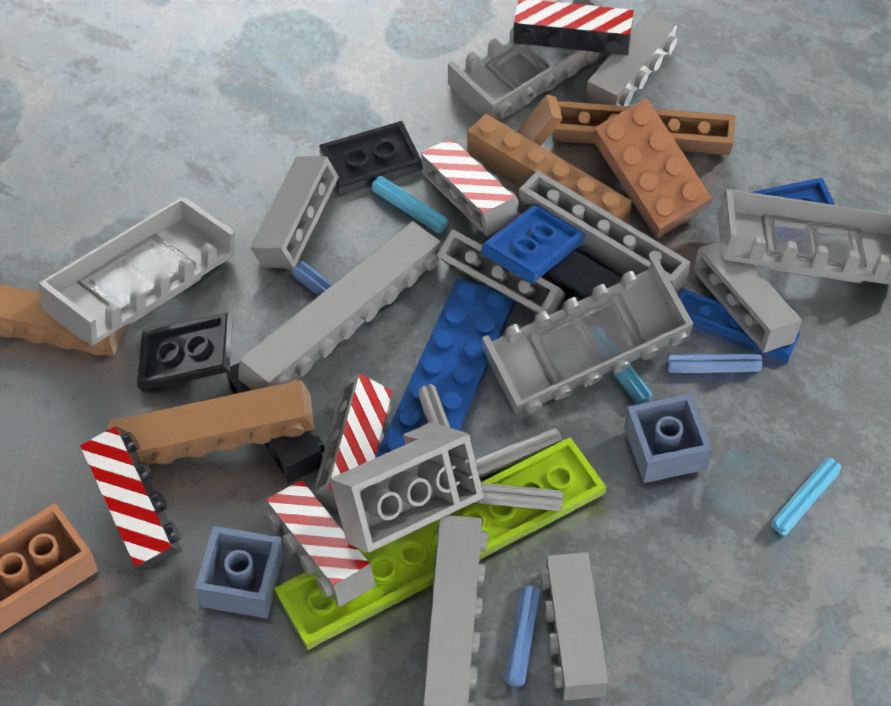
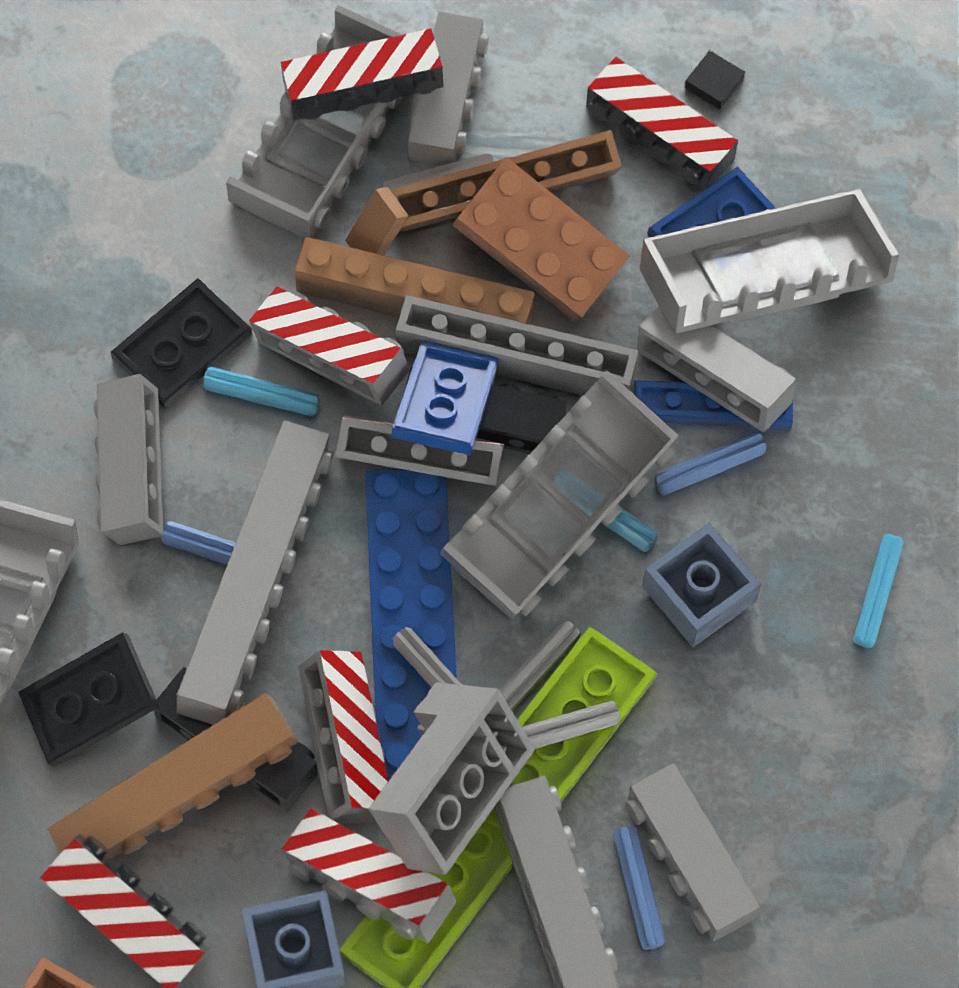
camera: 25 degrees left, 10 degrees up
none -> brick [586,57,738,189]
none -> black piece [684,50,745,109]

